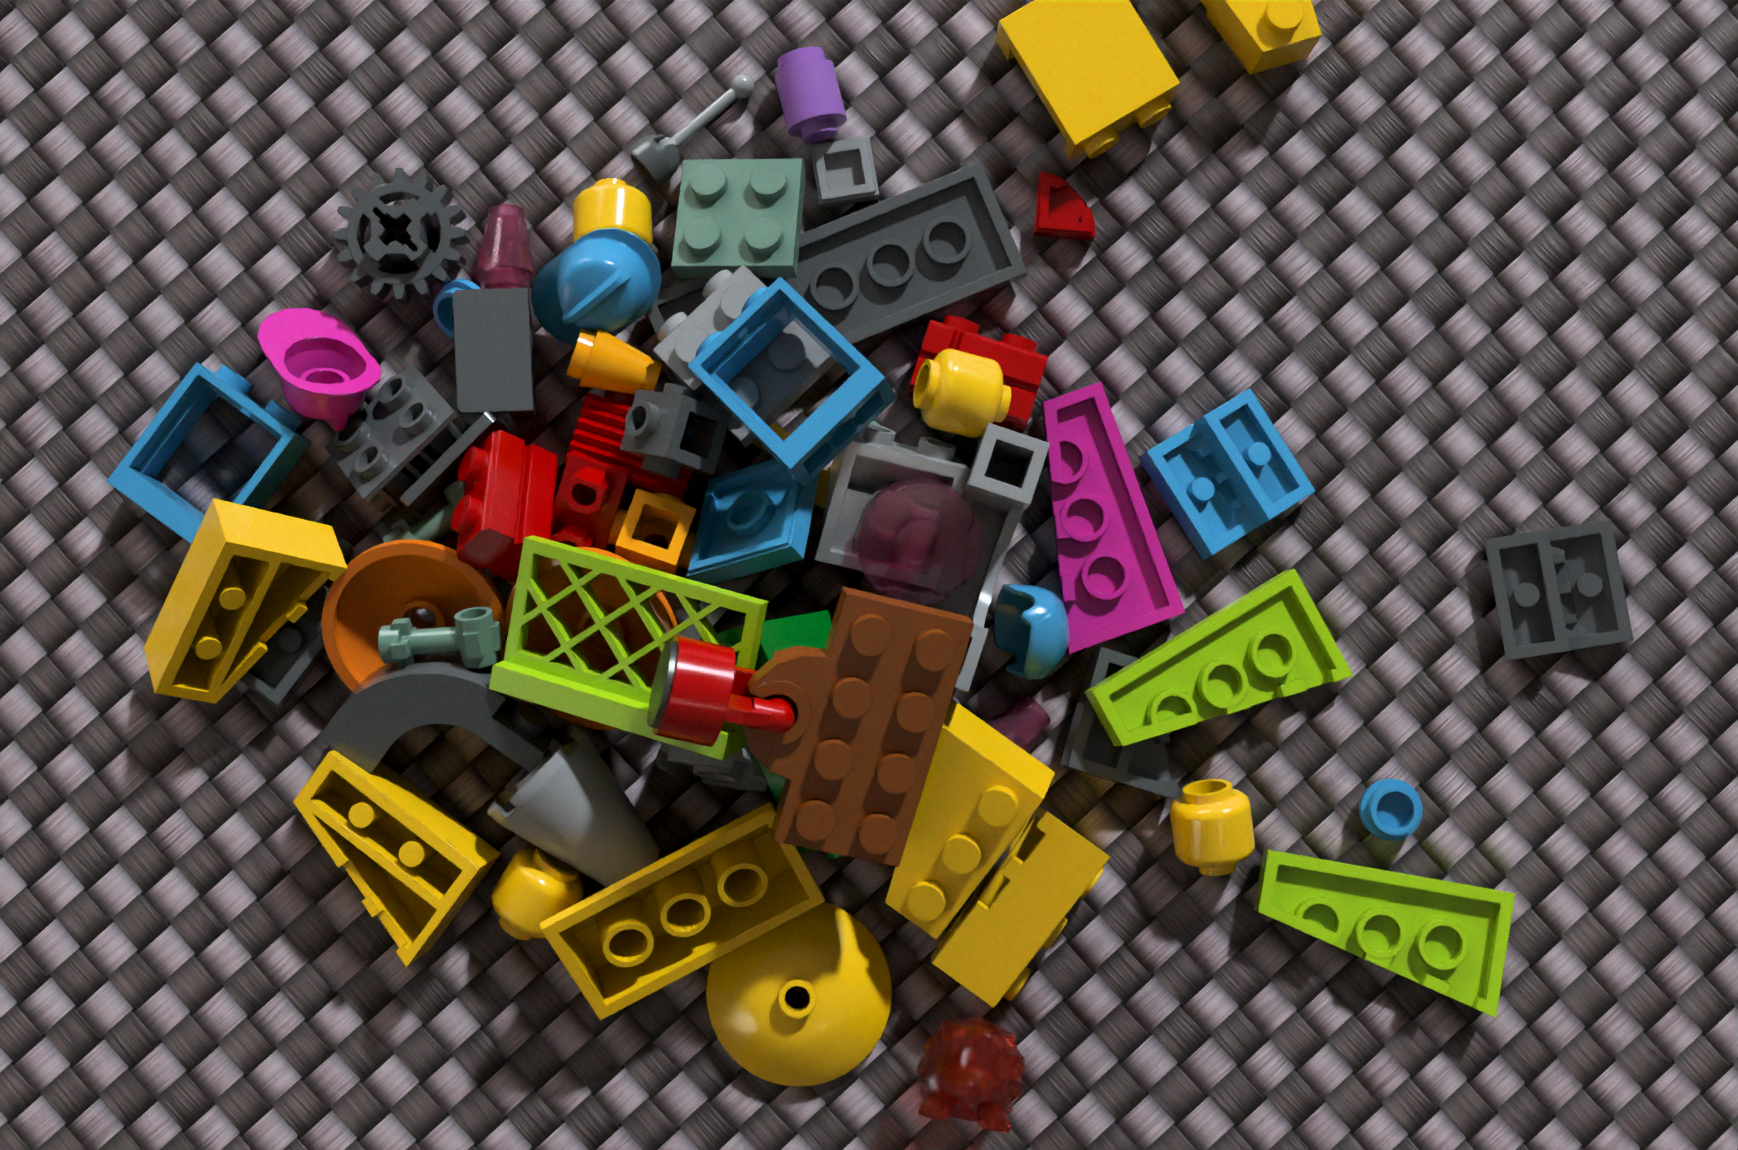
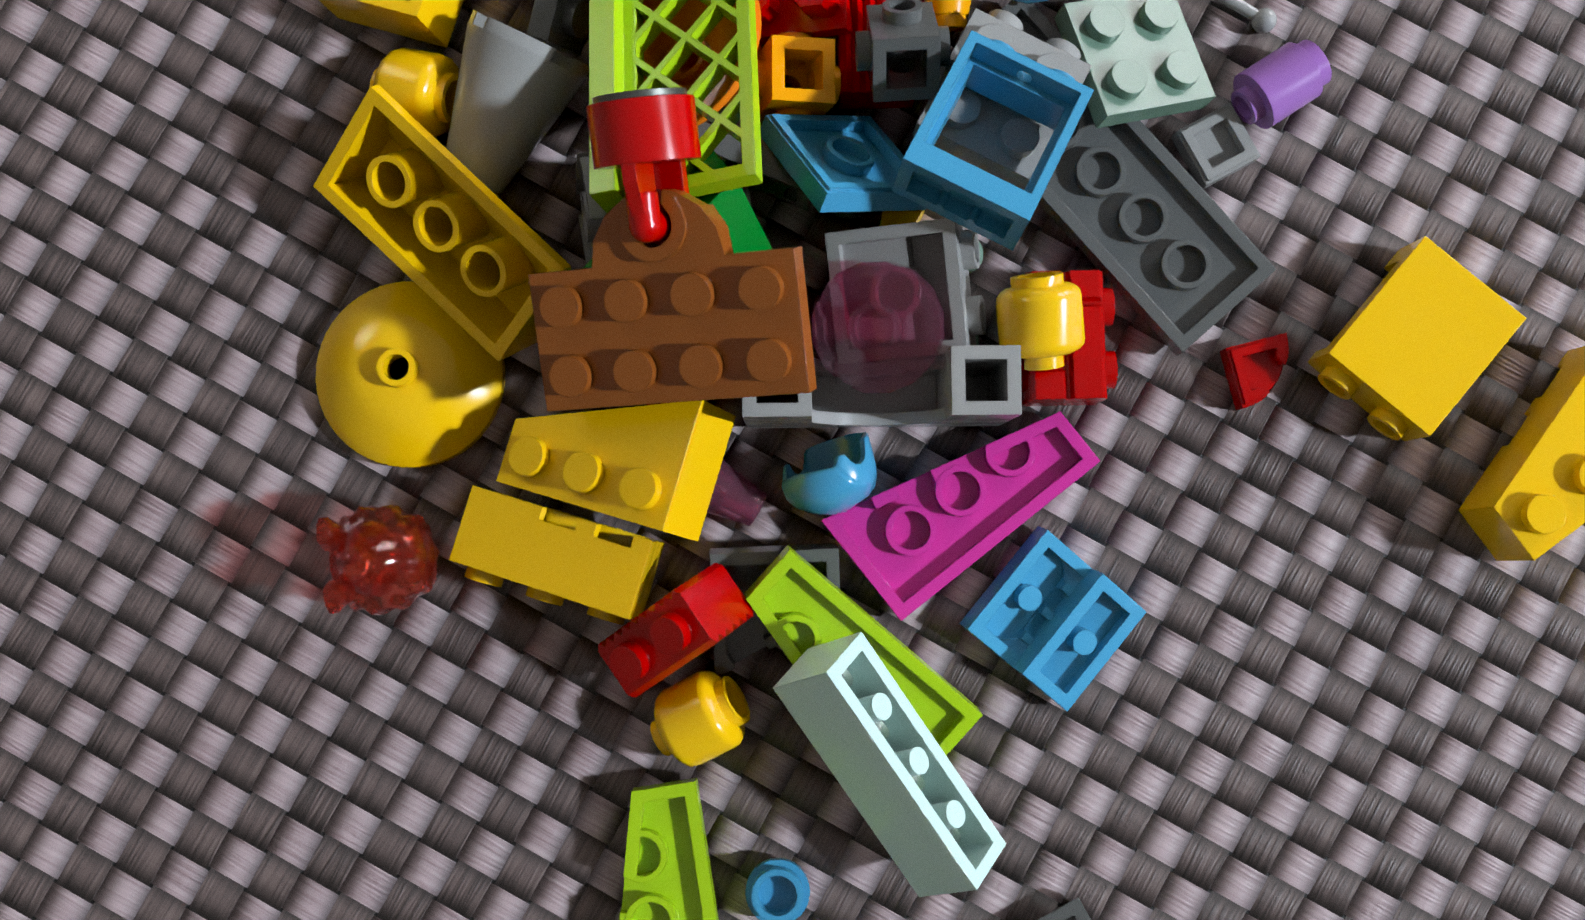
camera: 70 degrees right, 0 degrees up
none -> red brick [598,563,753,698]
none -> light aqua brick [773,632,1006,897]

